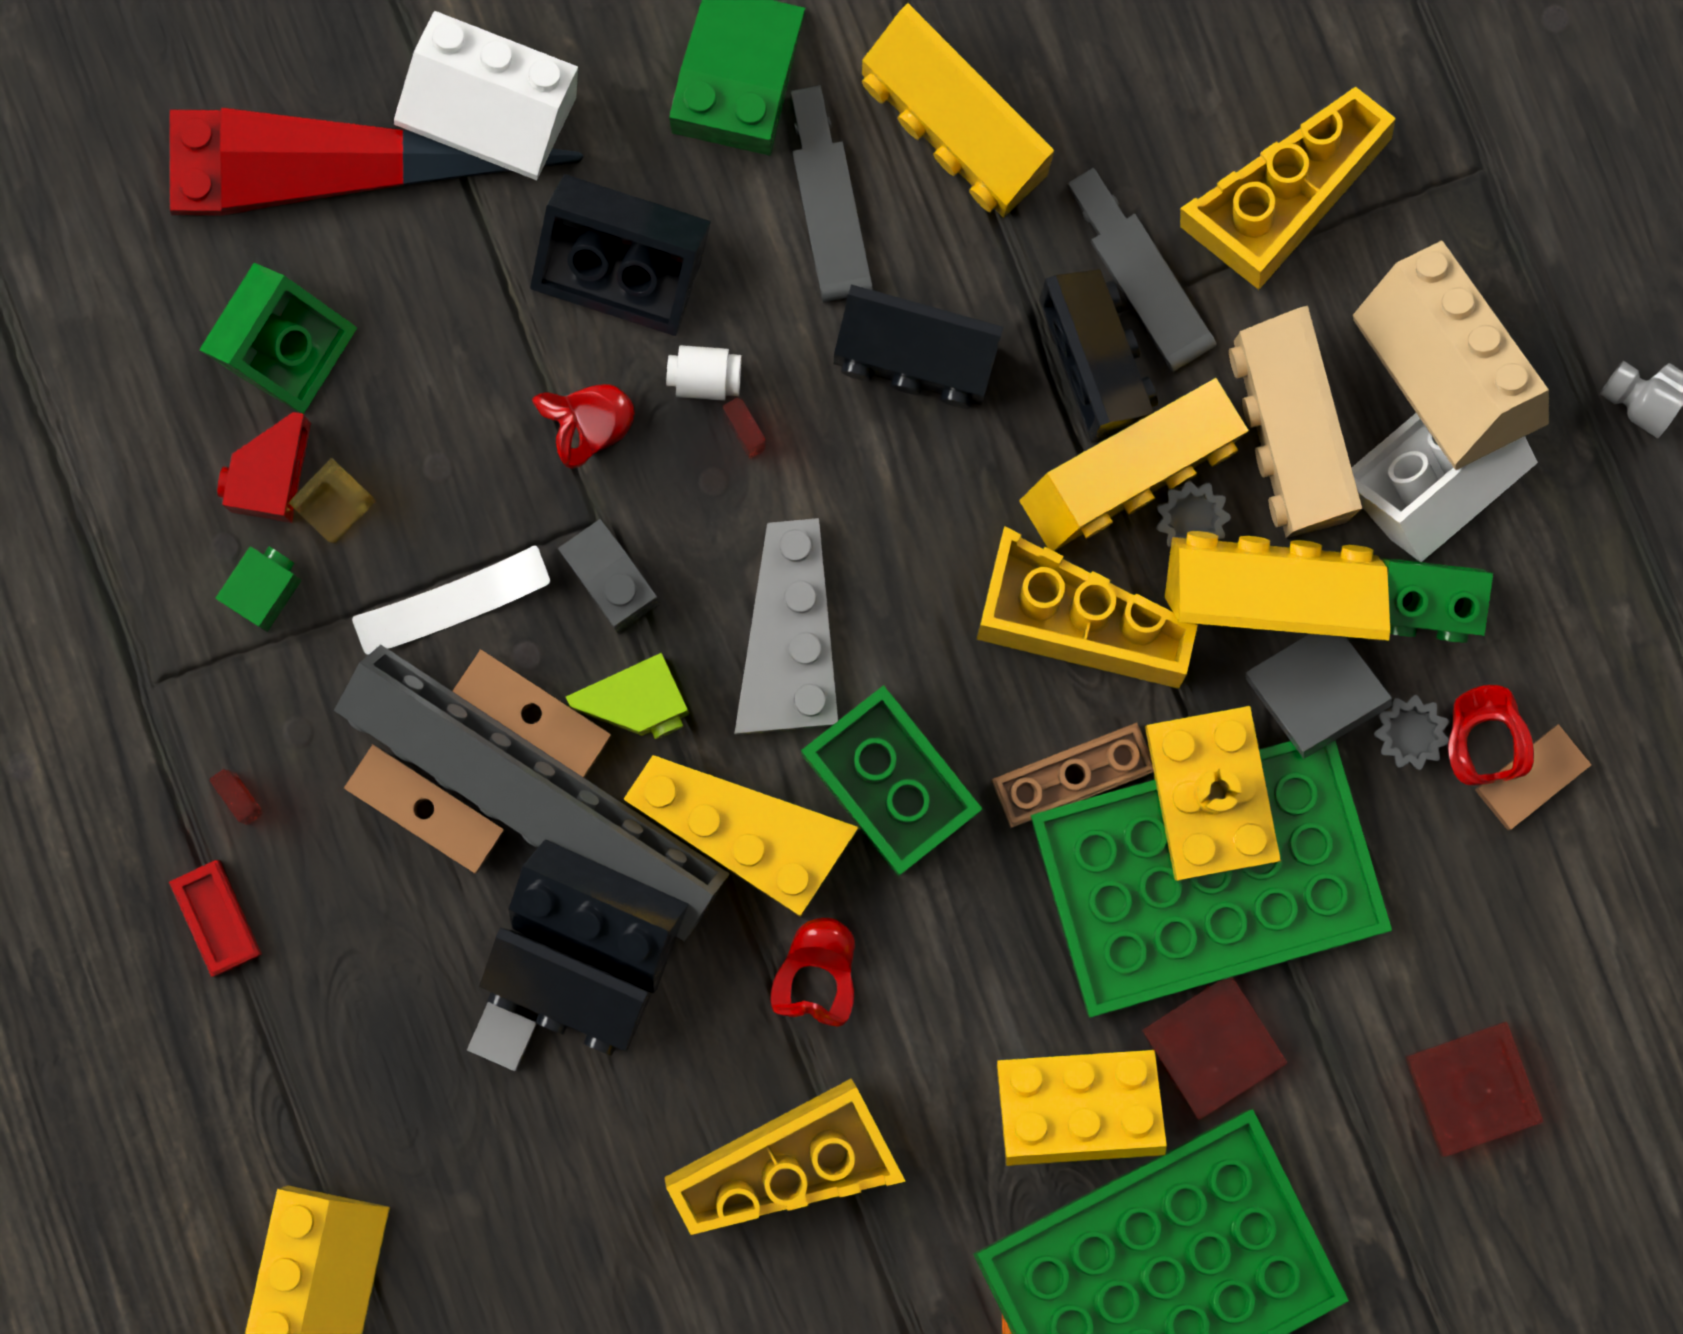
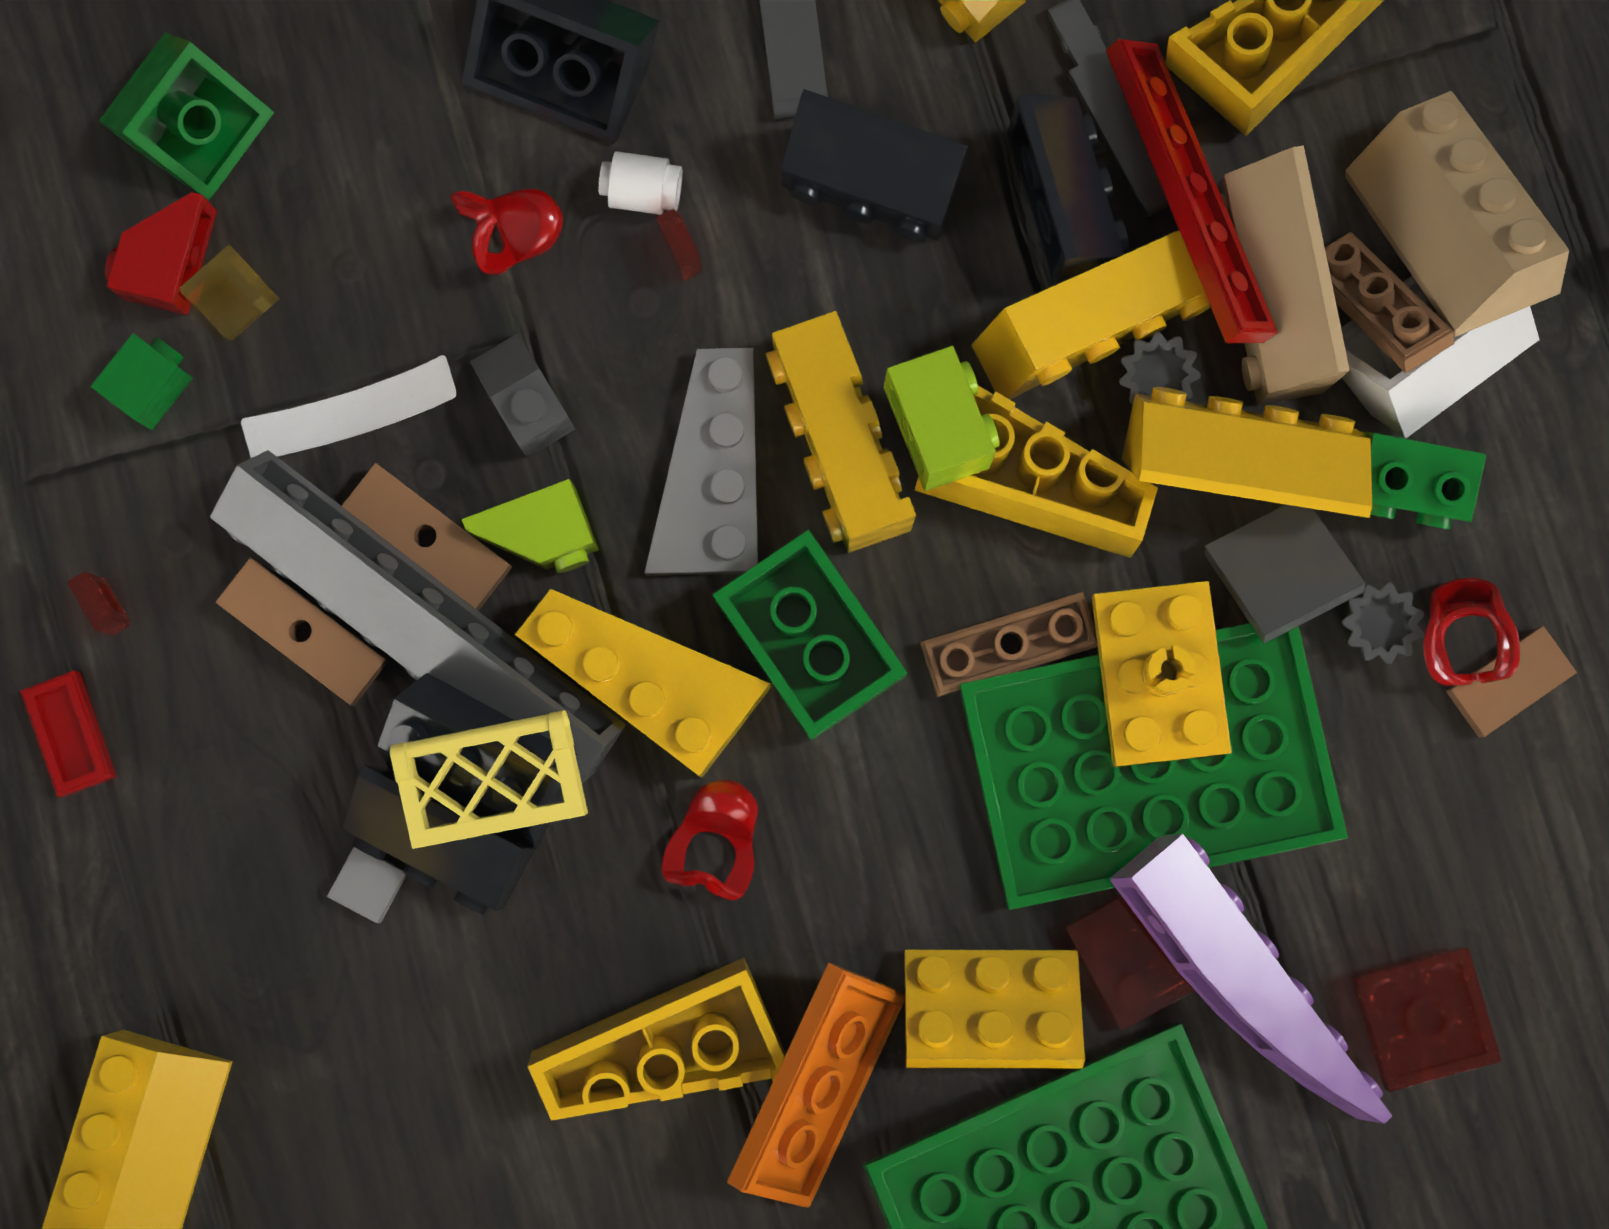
camera: 10 degrees right, 0 degrees up
none -> light yellow window [390,710,588,849]
none -> orange tile [727,963,905,1208]
none -> yellow wedge [765,311,916,553]
none -> lime brick [883,346,1000,491]
none -> red tile [1106,39,1277,343]
none -> slope [1109,834,1392,1124]
none -> medium nougat tile [1325,232,1454,374]

